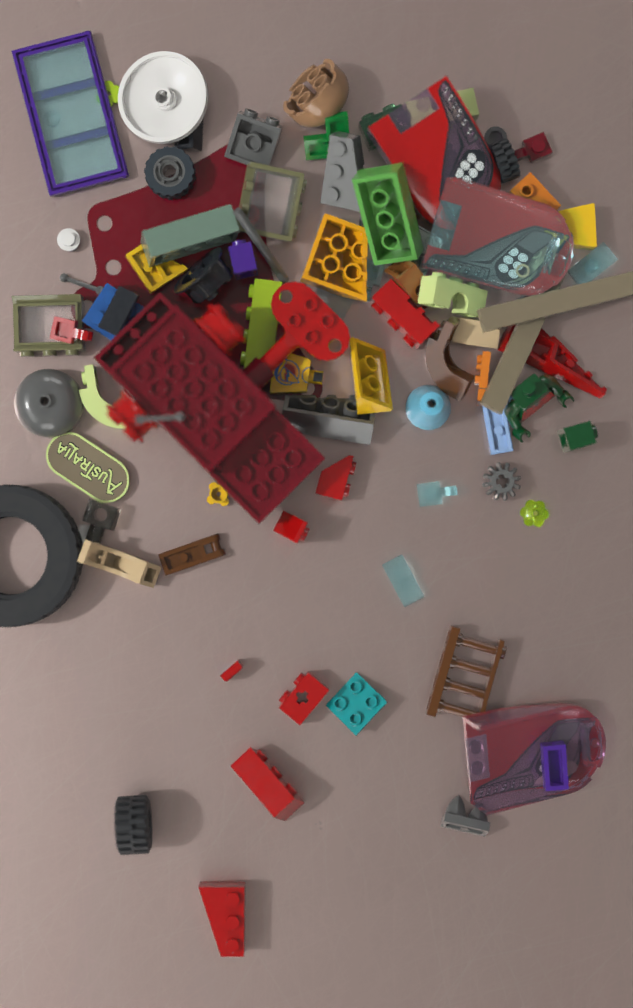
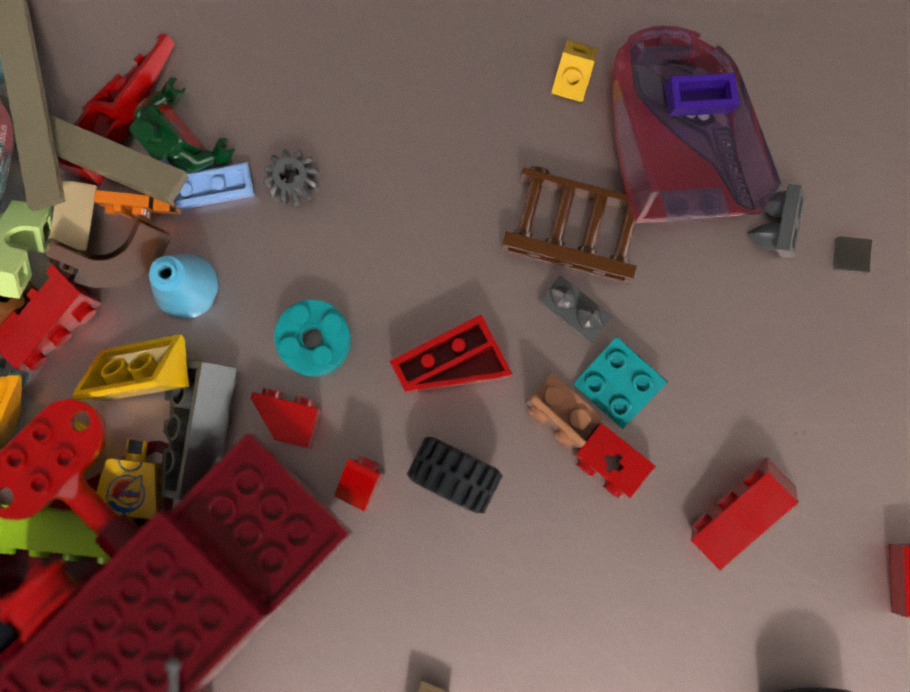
camera: 85 degrees left, 5 degrees down
reddish brown plate [158,533,226,576] -> none
yellow plate [207,482,229,506] -> none
red tile [220,659,243,682] -> none
clear light blue slope [382,554,424,608] -> none
clear light blue plate [417,481,457,507] -> none
clear neon green plant [520,500,549,527] -> none
dark green brick [557,421,598,453] -> none
none -> teal wheel [274,300,351,377]
none -> red wedge [389,314,513,394]
none -> black tyre [407,437,503,513]
none -> nougat bracket [525,374,603,449]
none -> dark grey tile [539,275,613,344]
none -> yellow bracket [552,40,598,102]
none -> clear smoke tile [833,236,872,274]

